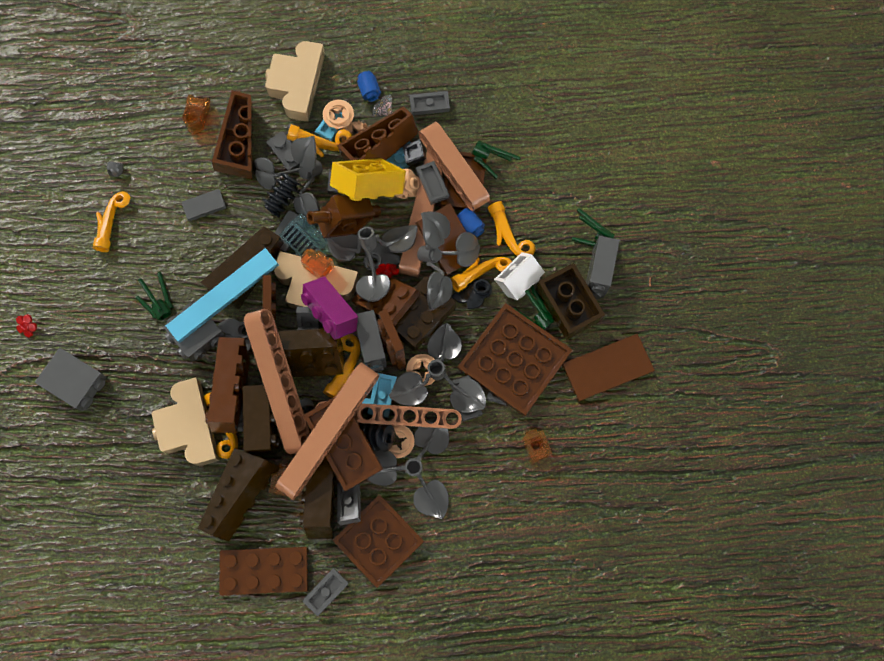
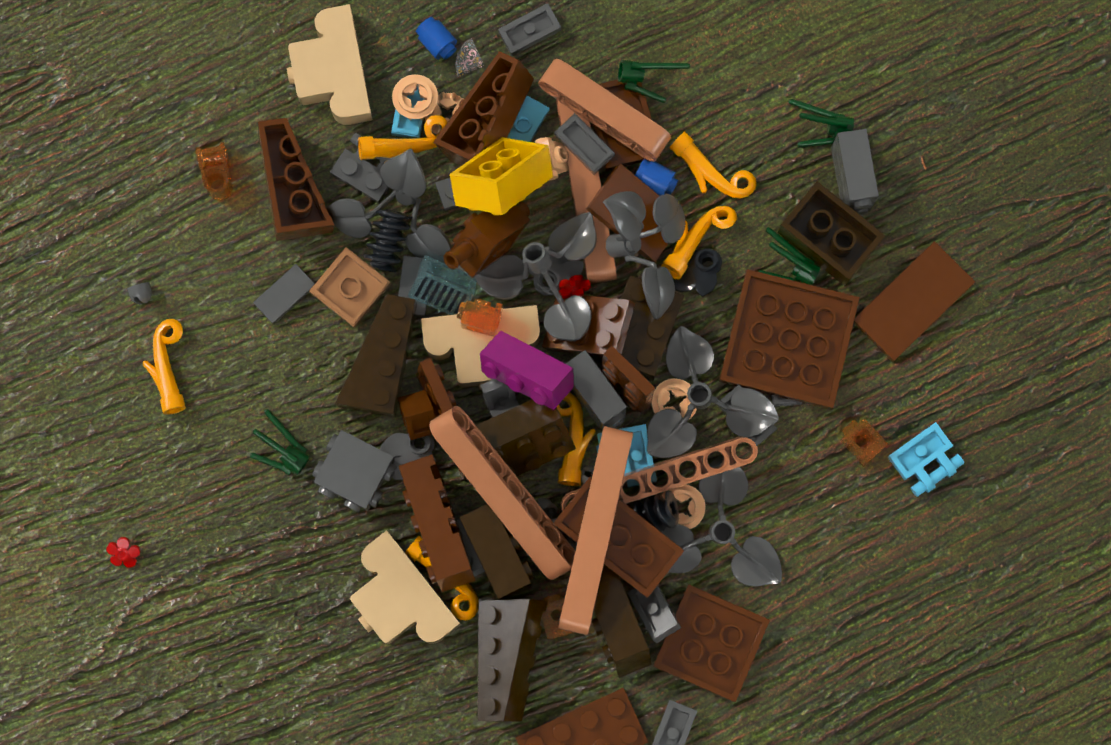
camera: 20 degrees left, 5 degrees up
dark grey brick [34,348,107,412] -> none
medium azure tile [166,248,279,343] -> none
black tile [402,140,426,166] -> none
white brick [494,252,545,300] -> none
none -> medium nougat plate [309,247,391,328]
none -> reddish brown brick [398,390,435,440]
none -> medium azure plate [888,422,964,497]

